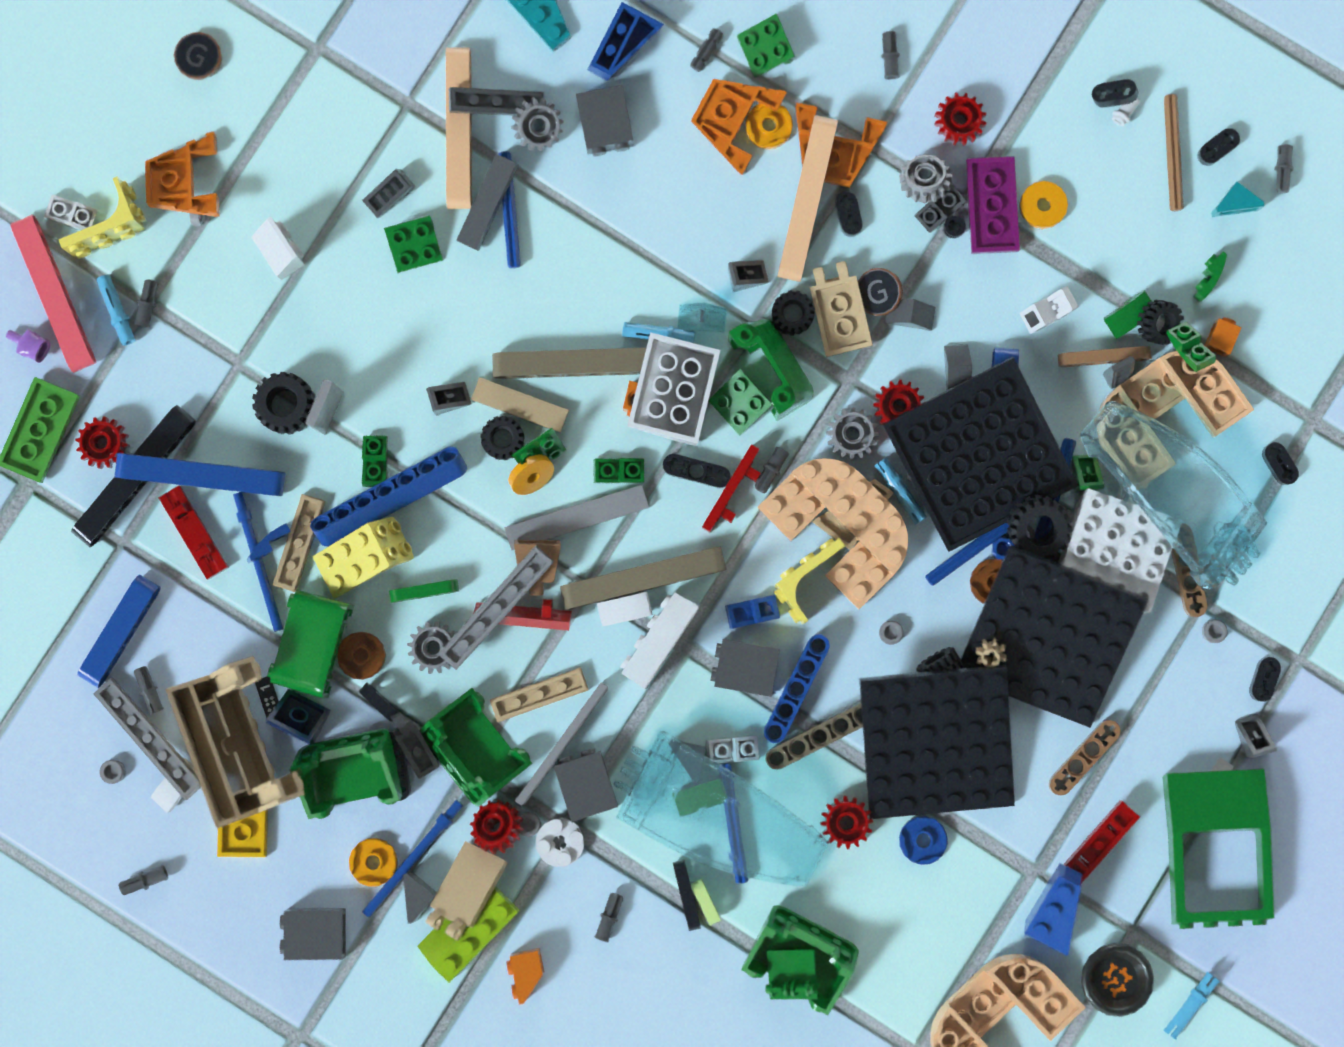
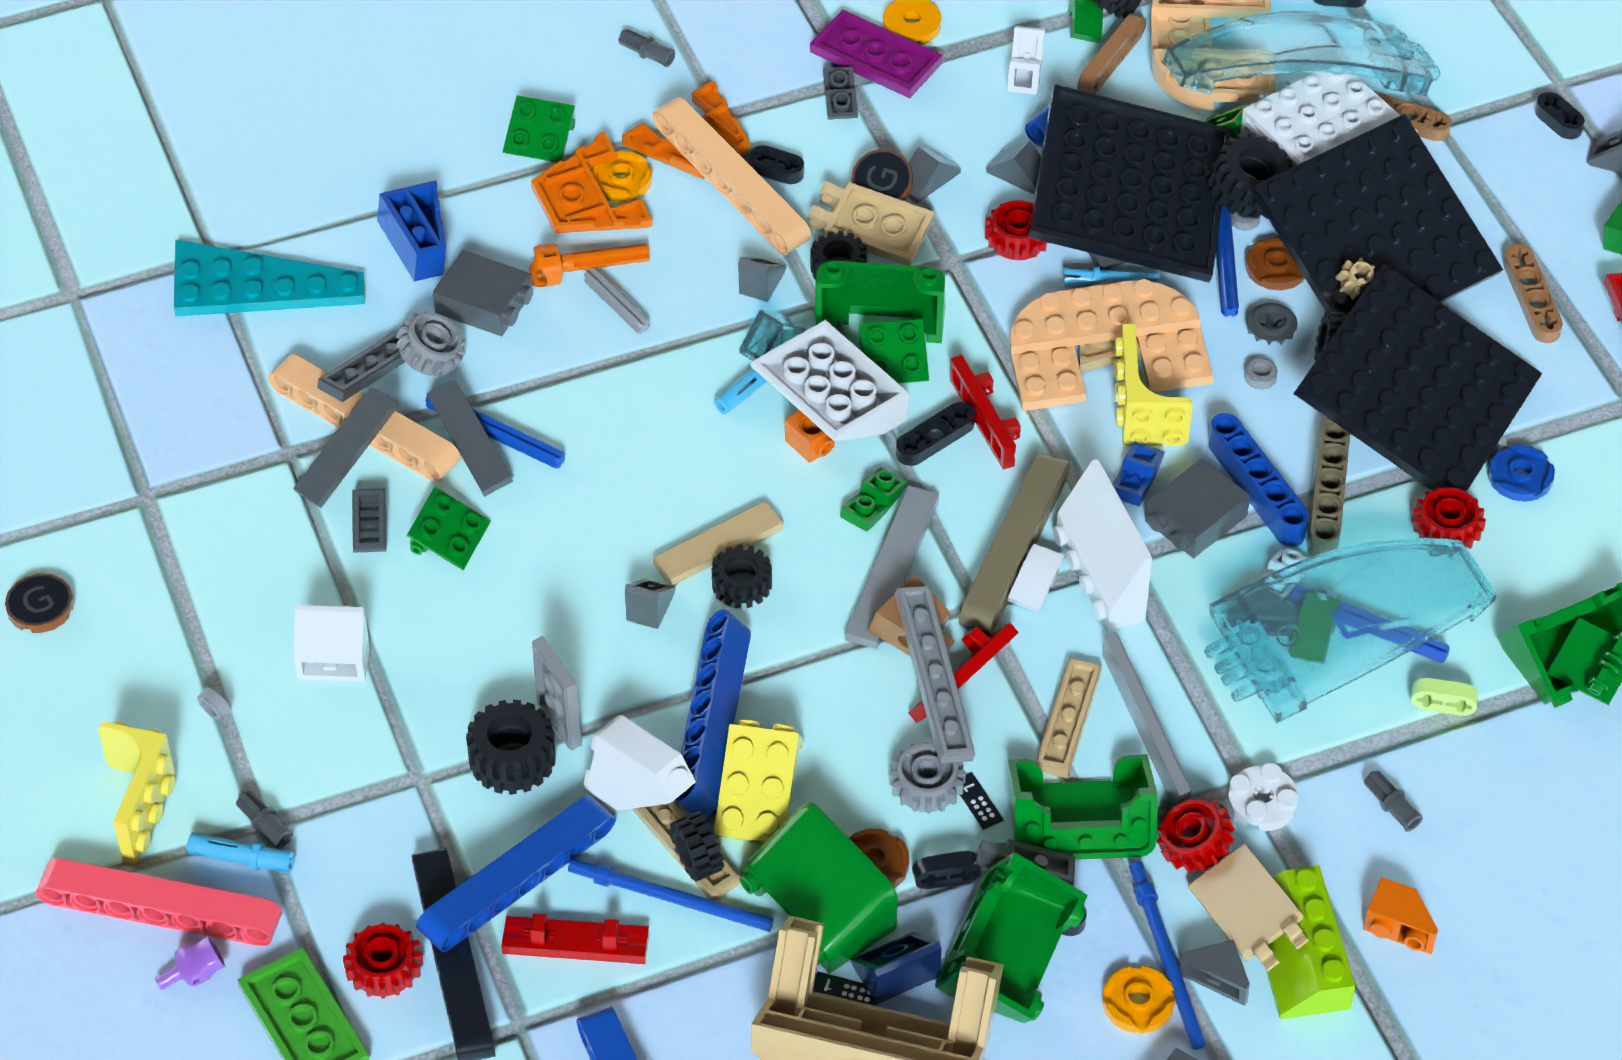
camera: 60 degrees left, 35 degrees down
white slope [44,194,98,230] -> none
orange wing [145,131,220,217] -> none
blue slope [246,523,291,564] -> none
green slope [361,435,388,487] -> none
green beam [389,579,459,603] -> none
dark tan beam [492,347,647,379] -> none
light orange tile [508,455,554,495] -> none
green hinge [512,428,566,465] -> none
dark grey brick [553,748,618,822] -> none
black beam [672,860,701,931] -> none
dark grey axle [690,28,723,72] -> none
dark grey axle [754,447,789,494] -> none
light grey gear [826,407,879,461] -> none
light grey gear [899,154,952,204] -> none
red gear [934,93,987,146] -> none
black bush [943,215,966,239] -> none
blue tile [991,537,1015,560] -> none
dark grey slope [1103,356,1135,389] -> none
light grey tile [1202,619,1228,643] -> none
none -> dark grey tile [293,386,399,508]
none -> orange piece [529,243,650,287]
none -> light grey axle [584,268,650,334]
none -> white slope [584,715,696,812]
none -> black tyre [669,811,724,882]
none -> black sticker [960,772,1004,830]
none -> dark grey gear [1246,303,1298,345]

